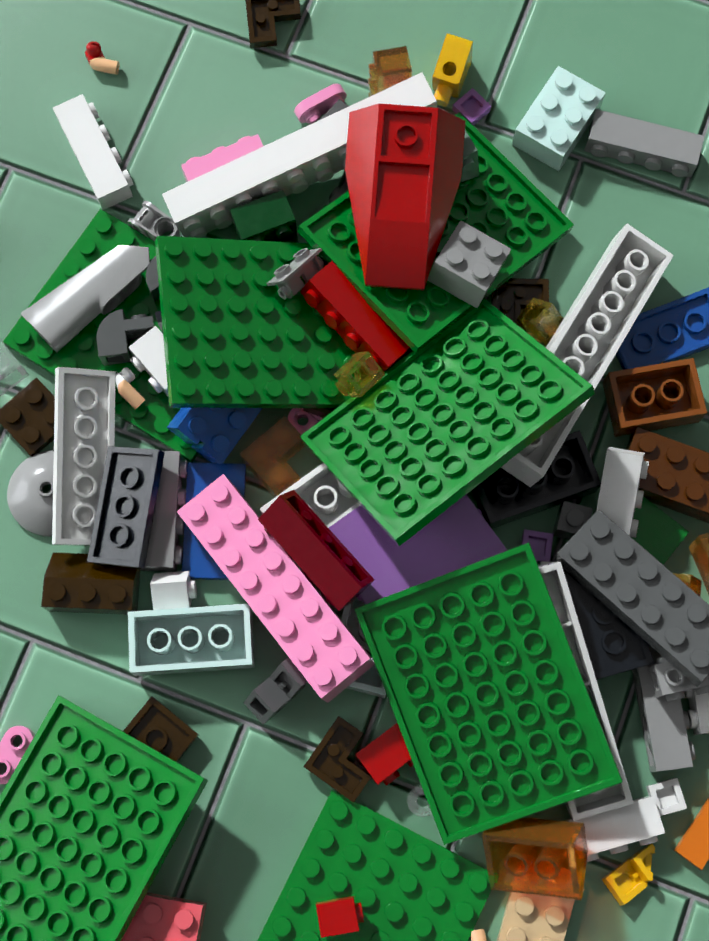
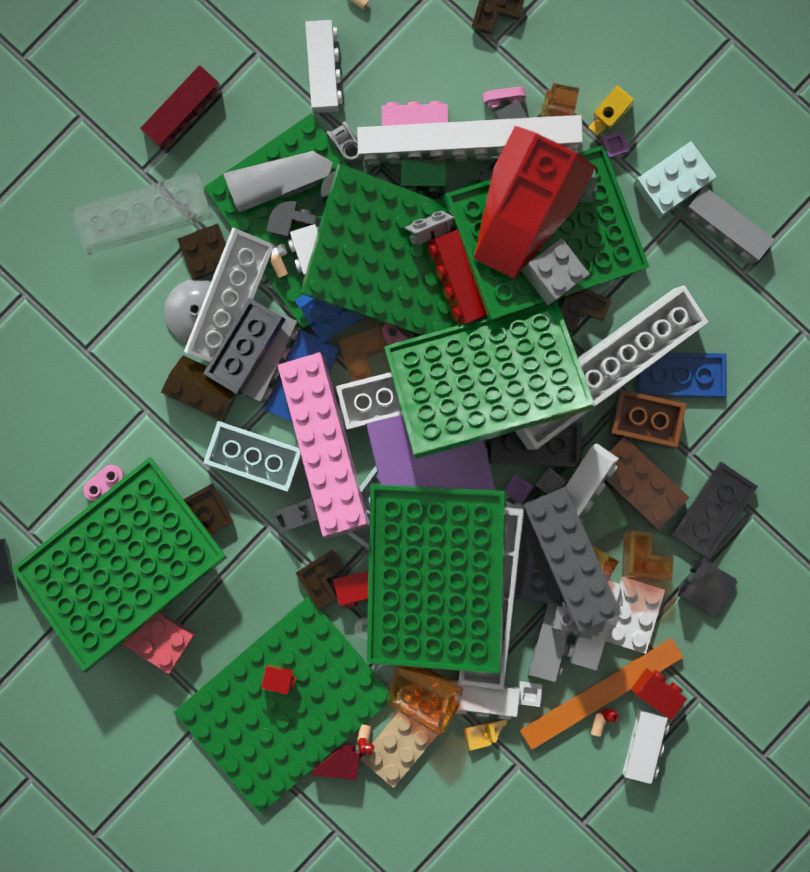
camera: 25 degrees right, 10 degrees up
white brick [150,571,197,610] -> none
dark red brick [258,490,375,611] -> none
clear yellow brick [334,351,385,397] -> none
clear yellow brick [517,298,563,345] -> none

